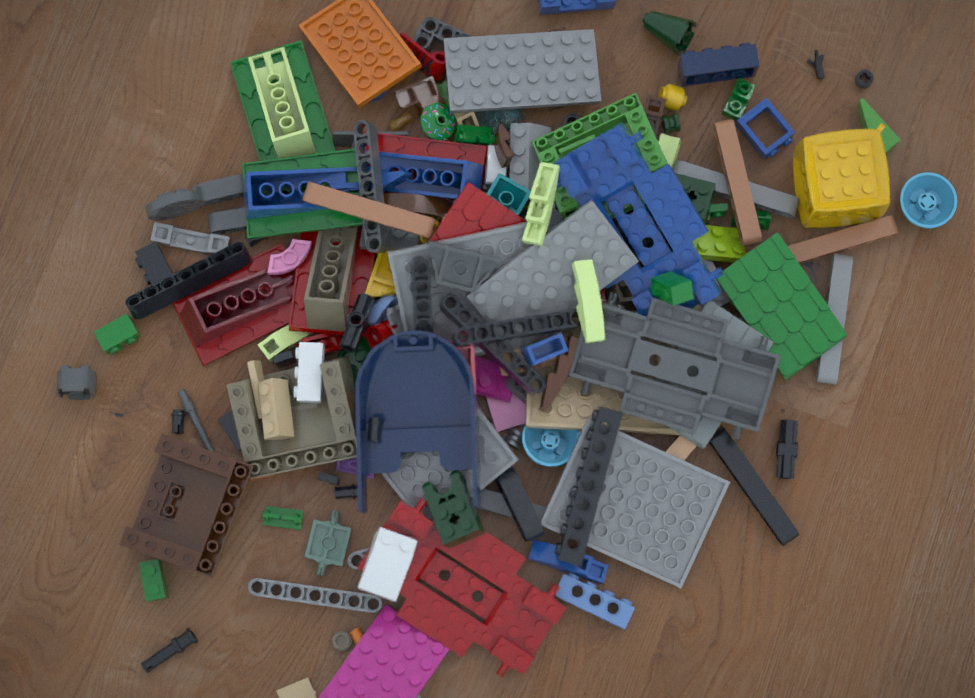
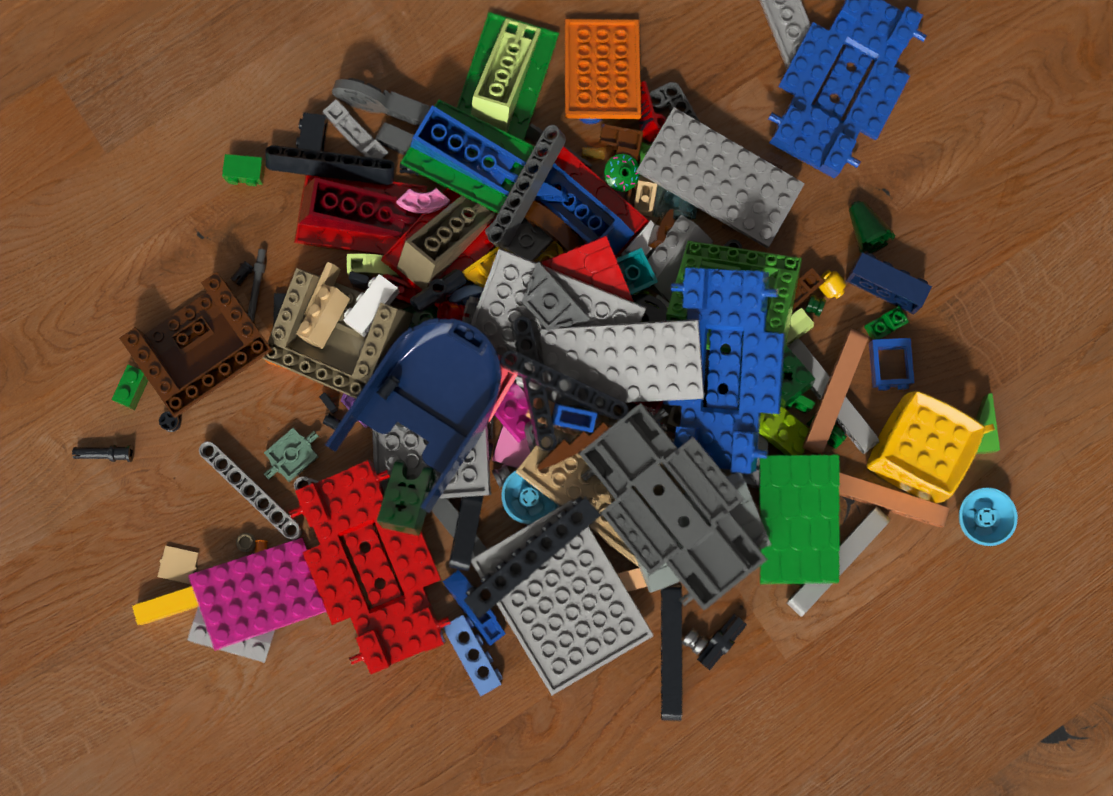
camera: 30 degrees right, 0 degrees up
dark grey brick [56,365,97,400] -> none
green hinge [262,506,304,530] -> none
nougat beam [302,182,436,238] -> none
white slope [358,527,417,601] -> none
black beam [411,256,433,333] -> none
green hinge [454,124,495,145] -> none
yellowish green slope [522,162,560,246] -> none
yellowish green slope [571,259,605,343] -> none
green brick [650,271,694,306] -> none
black bar [807,49,825,80] -> none
black bush [855,70,874,89] -> none
none -> black wheel [159,411,181,432]
none -> flat silver wheel [682,628,709,655]

